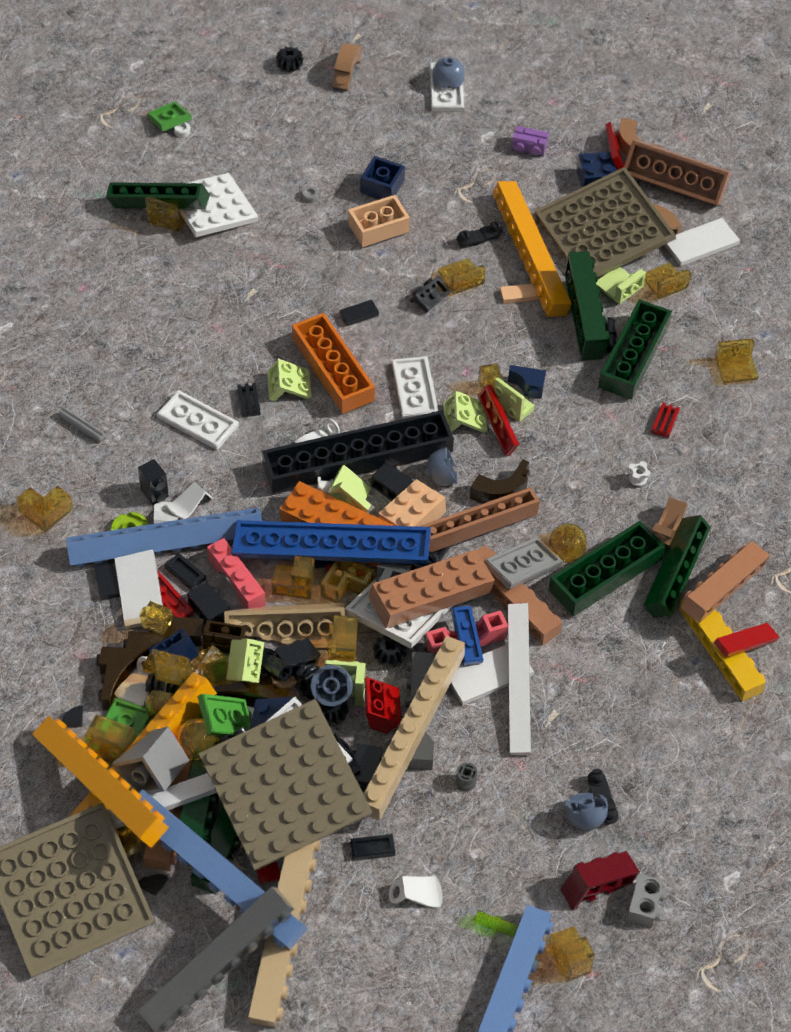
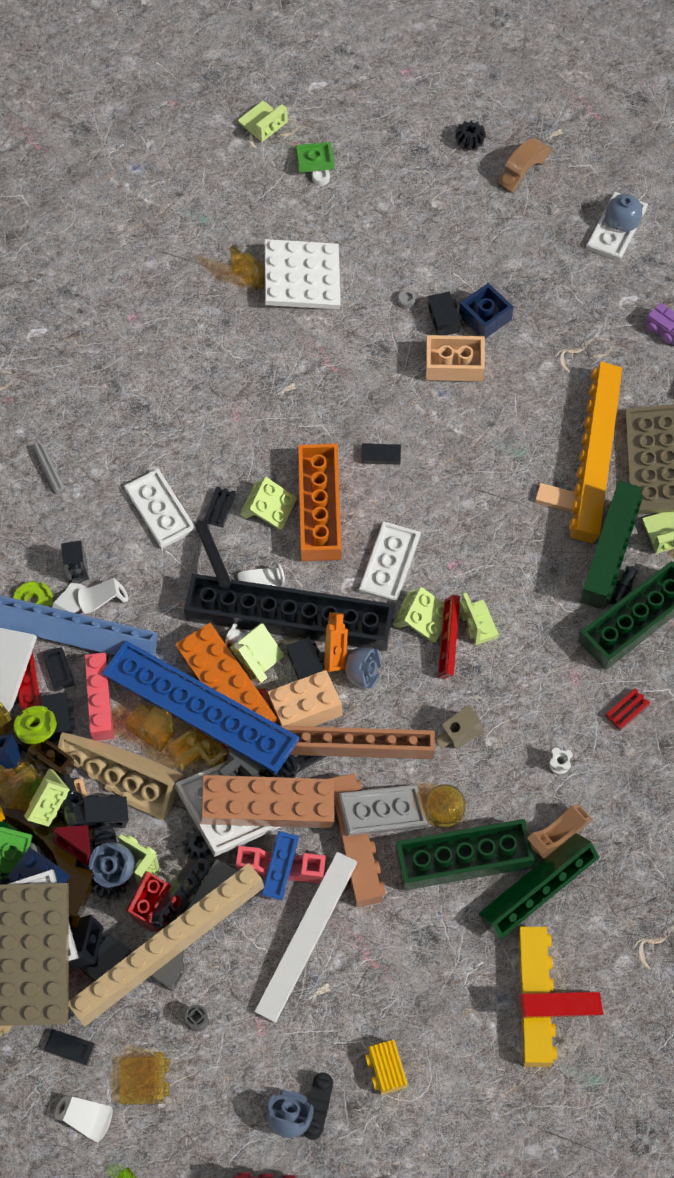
camera: 30 degrees right, 10 degrees up
dark green brick [105,182,210,209] -> none
clear yellow brick [327,615,358,662] -> none
black bracket [409,276,452,313] -> none
clear yellow bracket [438,258,486,295] -> none
white tile [450,644,534,706] -> none
black piece [456,221,503,247] -> none
dark brown arch [469,459,530,504] -> none
clear yellow brick [478,363,502,389] -> none
dark blue arch [508,365,546,399] -> none
nougat brick [681,541,770,623] -> none
none -> lime tile [13,706,57,744]
none -> dark red slope [53,825,90,866]
none -> clear yellow bracket [120,1052,170,1105]
none -> black beam [151,857,208,929]
none -> black axle [195,519,232,589]
none -> yellowish green bracket [238,101,288,142]
none -> orange hinge [324,612,348,672]
none -> yellow brick [365,1040,408,1095]
none -> black brick [428,291,462,336]
none -> dark tan torso [435,705,484,749]

